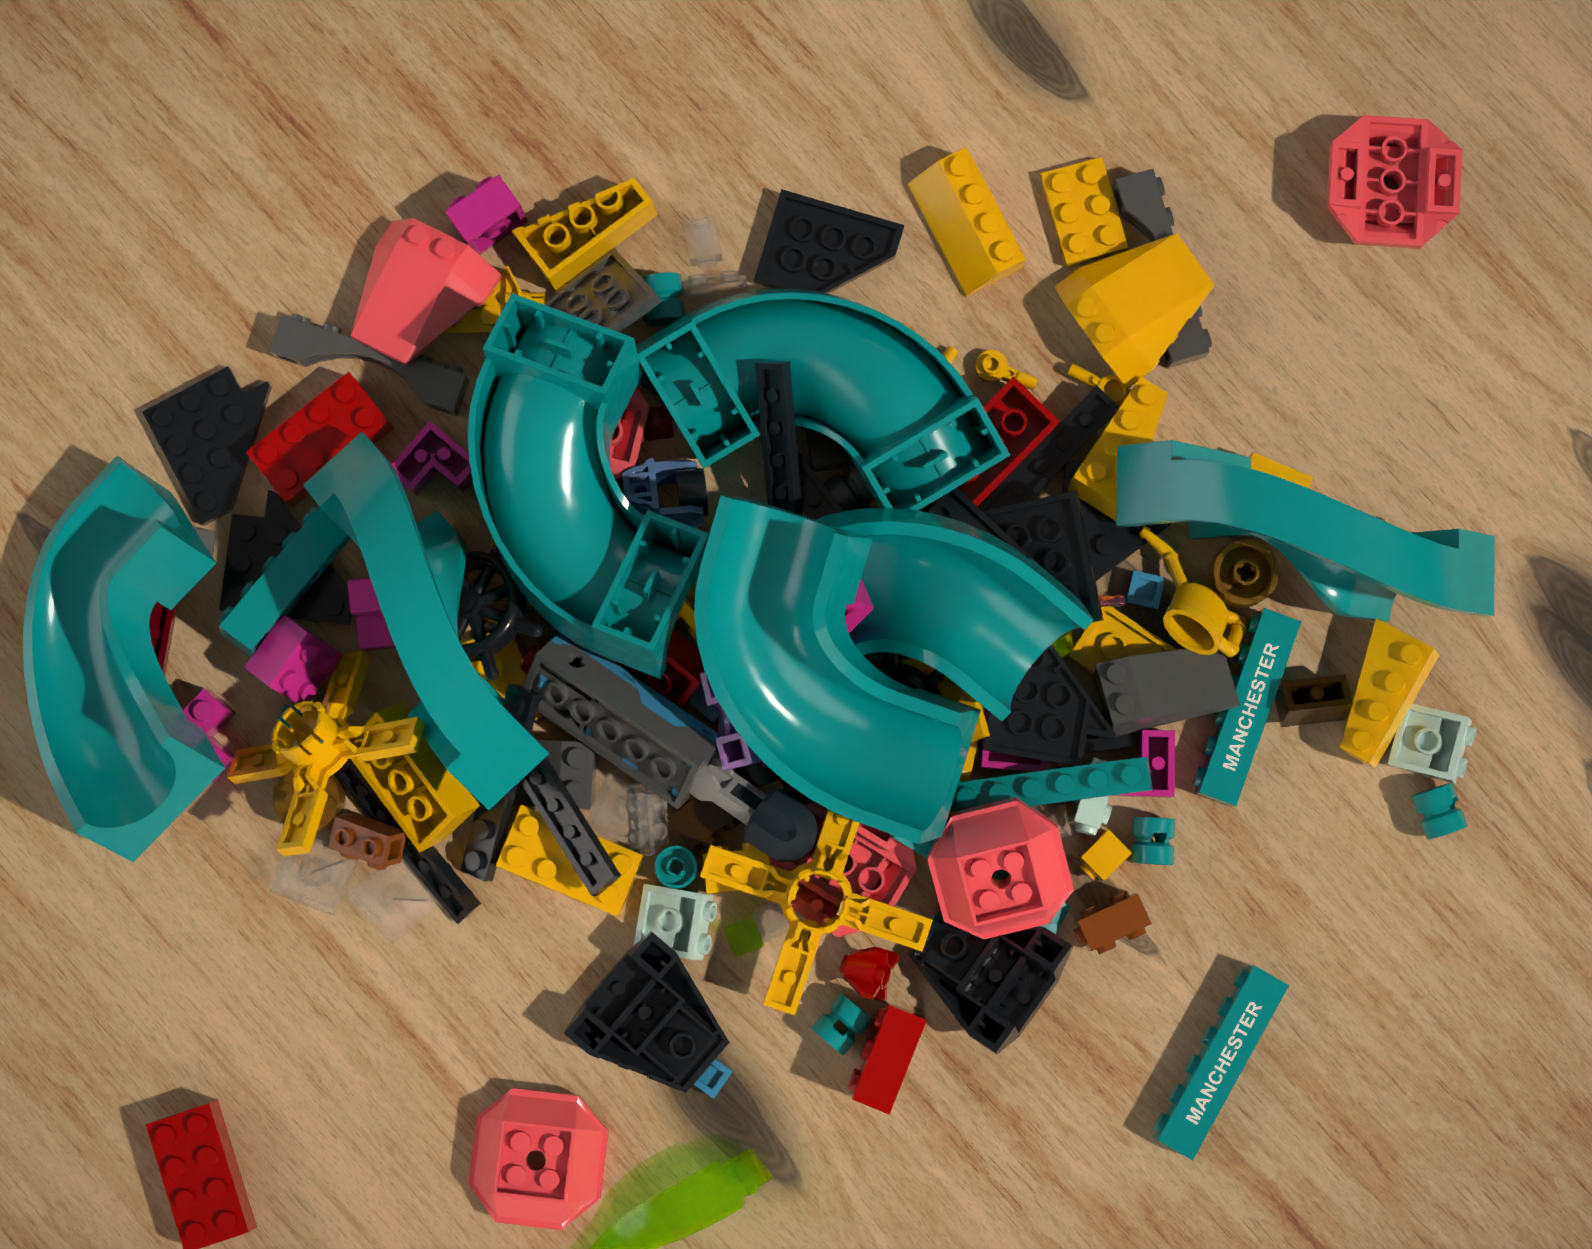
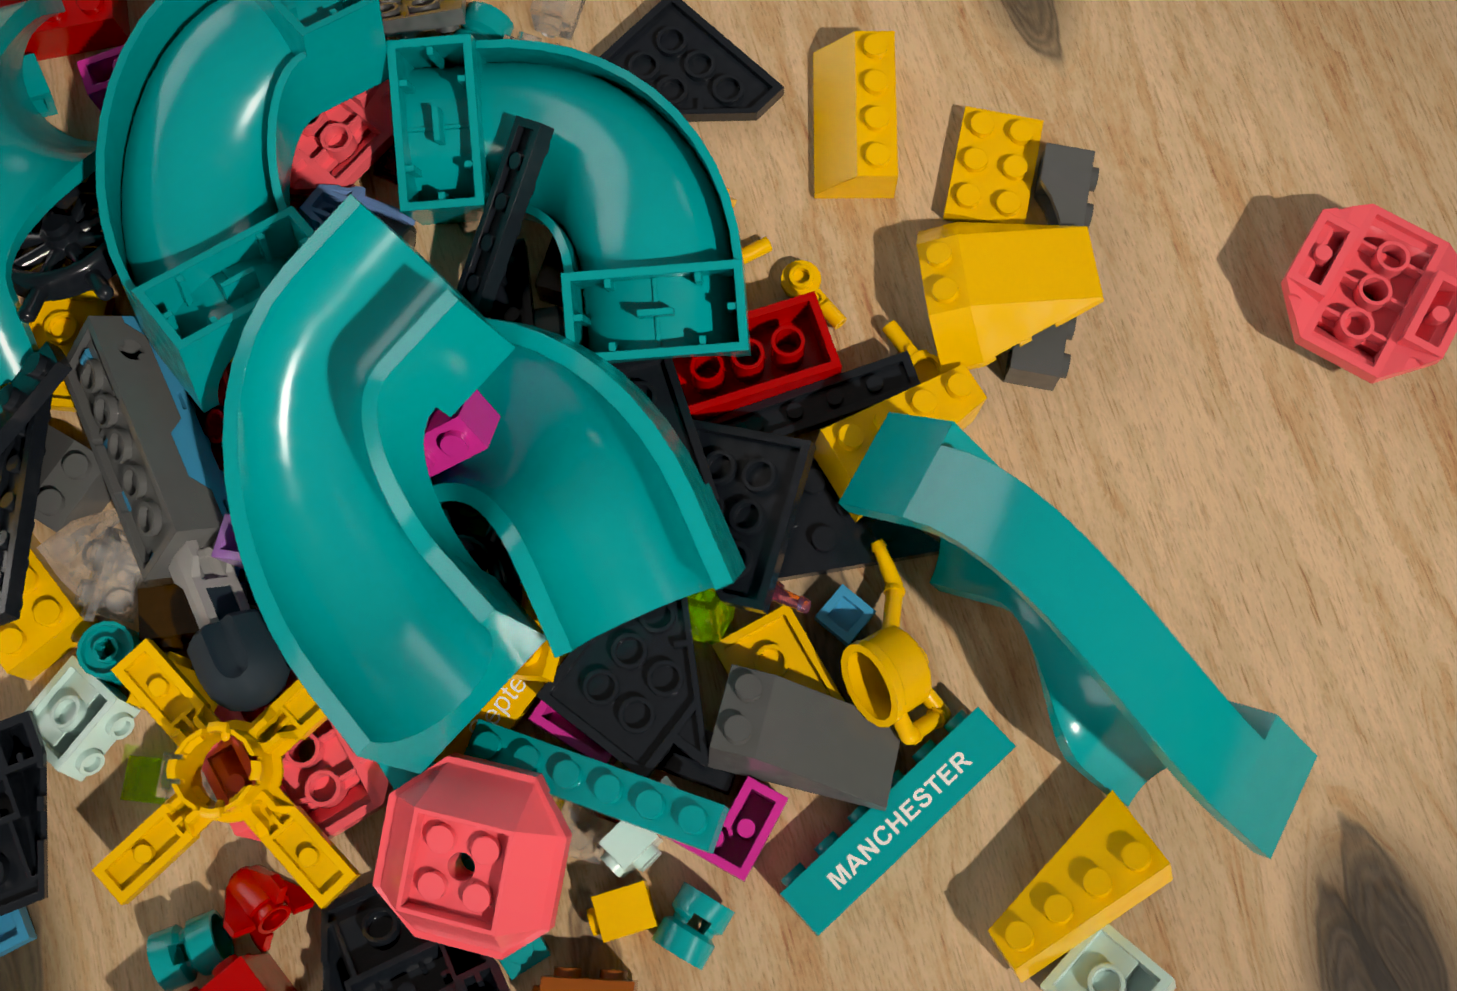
camera: 30 degrees right, 10 degrees down
pearl gold brick [1208,539,1279,608] -> none
dark brown brick [1274,674,1353,727] -> none

